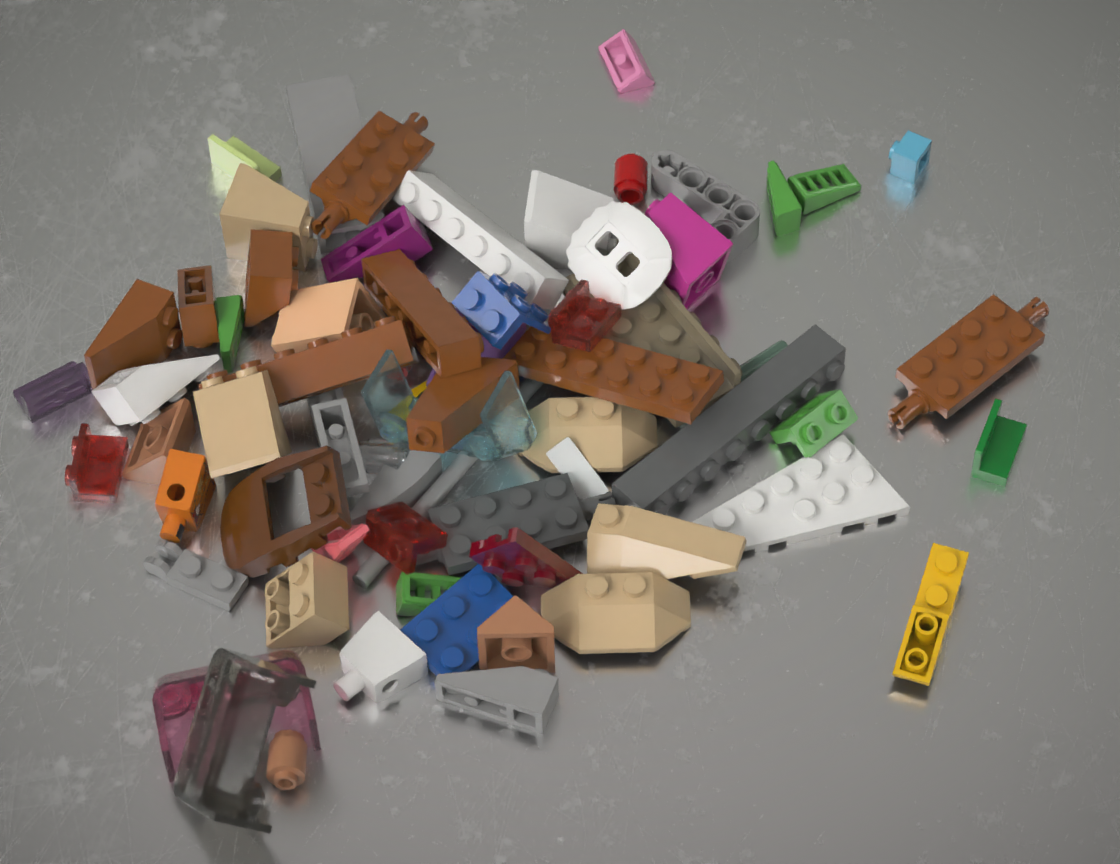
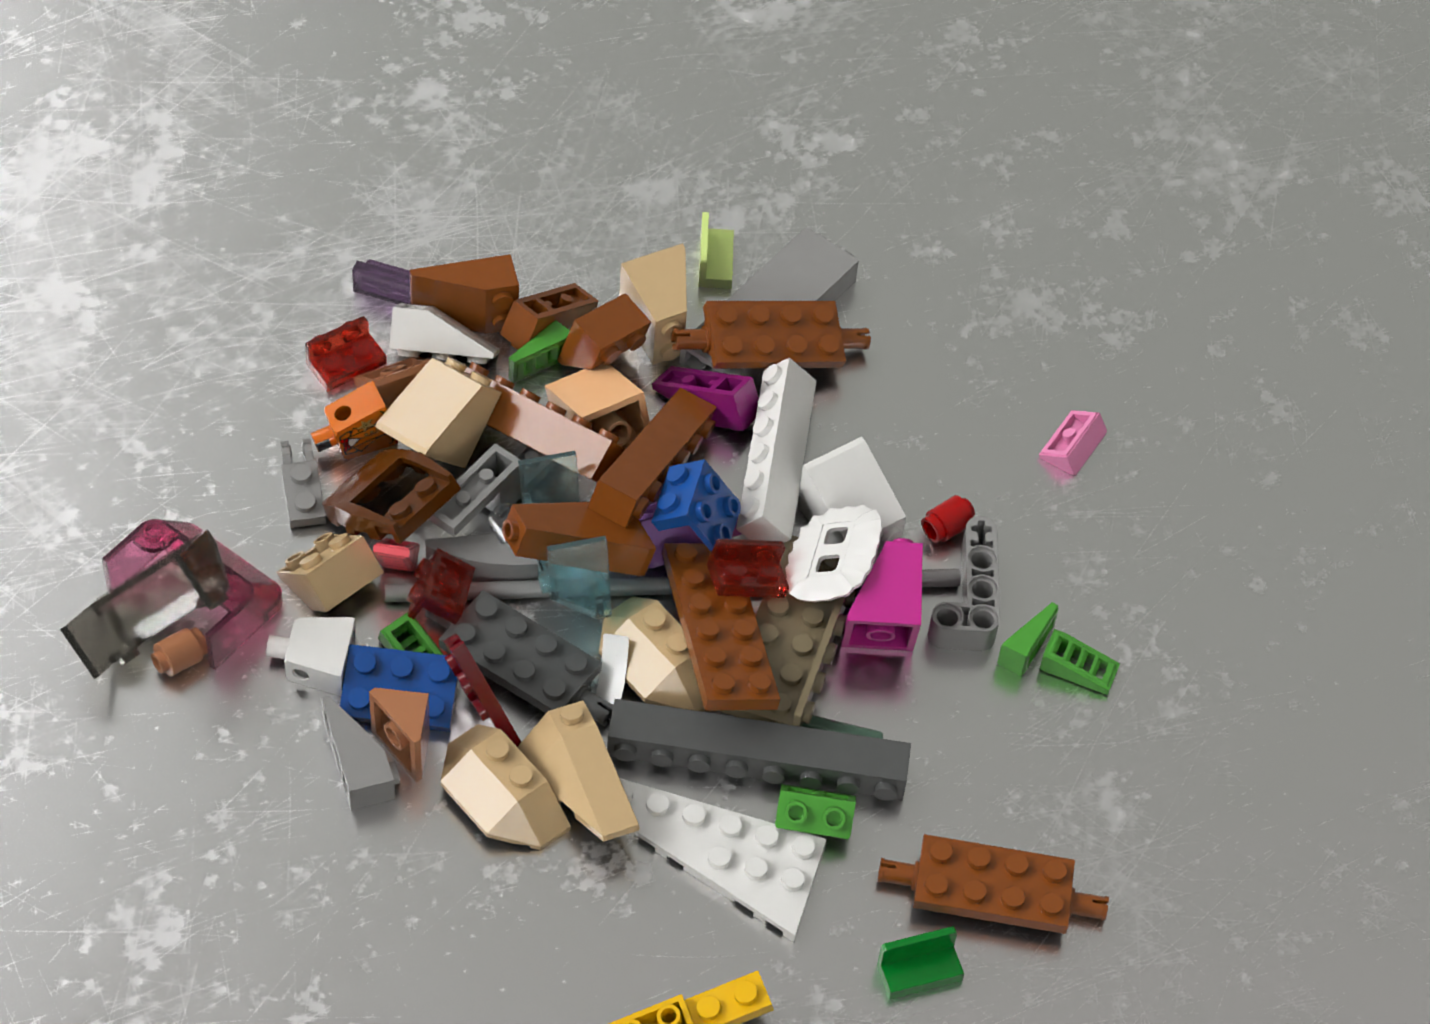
camera: 45 degrees right, 0 degrees up
medium azure plate [888,130,932,184] -> none

